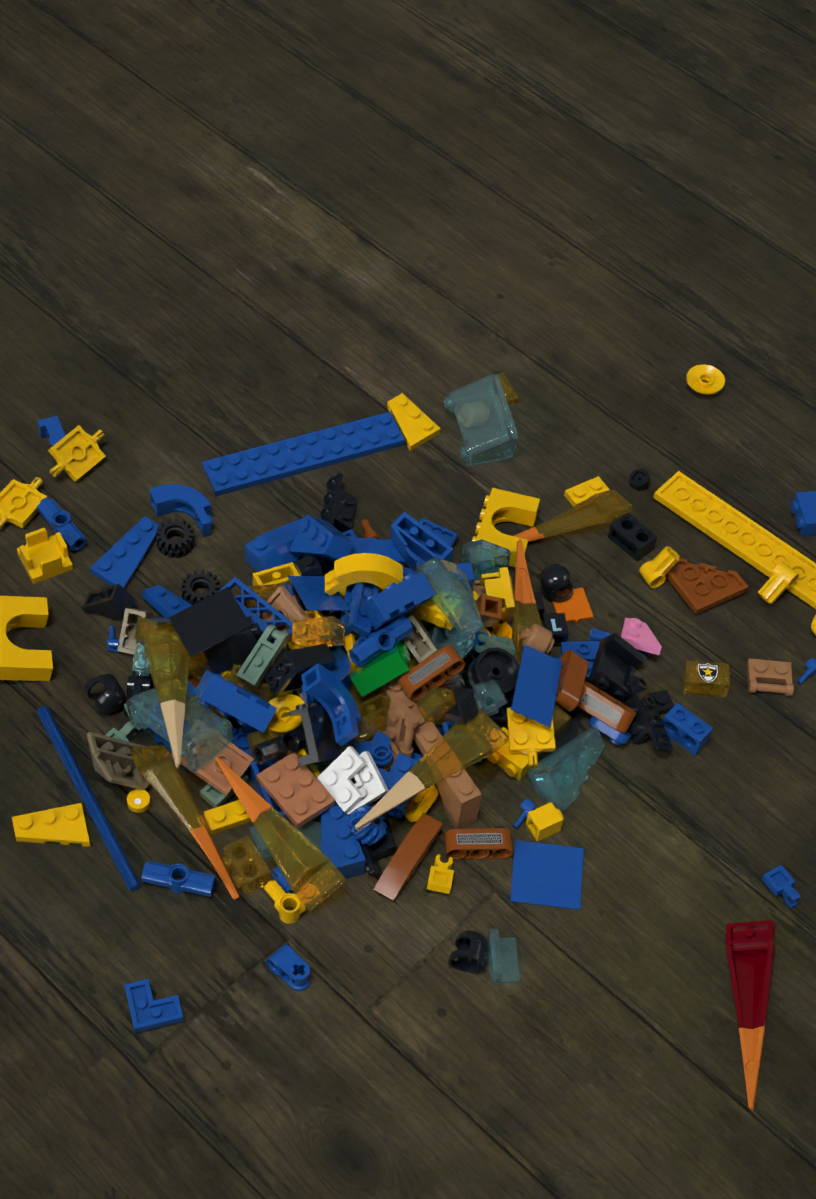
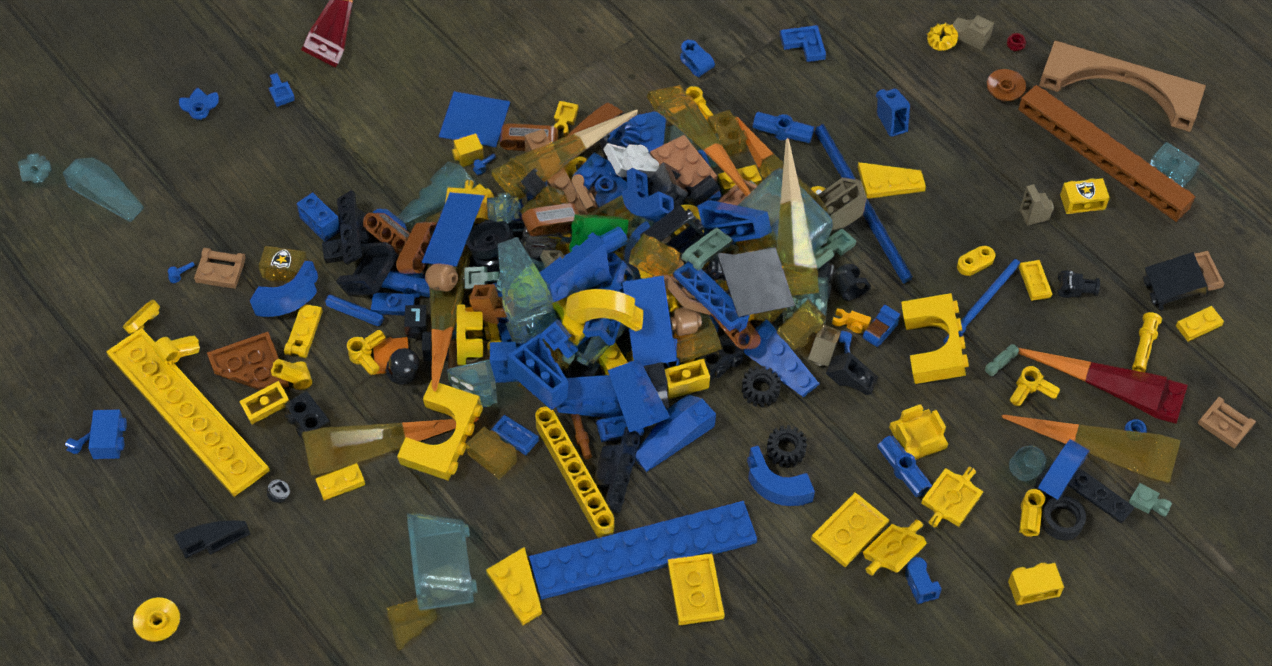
camera: 170 degrees left, 5 degrees up
blue wing [90,516,159,590] -> none
black helmet [448,930,489,974] -> none
clear light blue panel [487,929,520,984] -> none
bright pink wing [621,617,662,655] -> none
none -> black slope [174,520,250,559]
none -> yellow brick [239,381,289,425]
none -> blue arch [250,261,318,317]
none -> yellow plate [284,304,323,358]
none -> yellow axle [347,330,386,375]
none -> clear yellow brick [466,427,517,479]
none -> yellow beam [535,407,614,538]
none -> yellow plate [668,554,724,625]
none -> yellow plate [811,492,889,567]
none -> light orange plate [832,309,871,334]
none -> blue leg [863,305,900,347]
none -> blue torso [876,89,910,137]

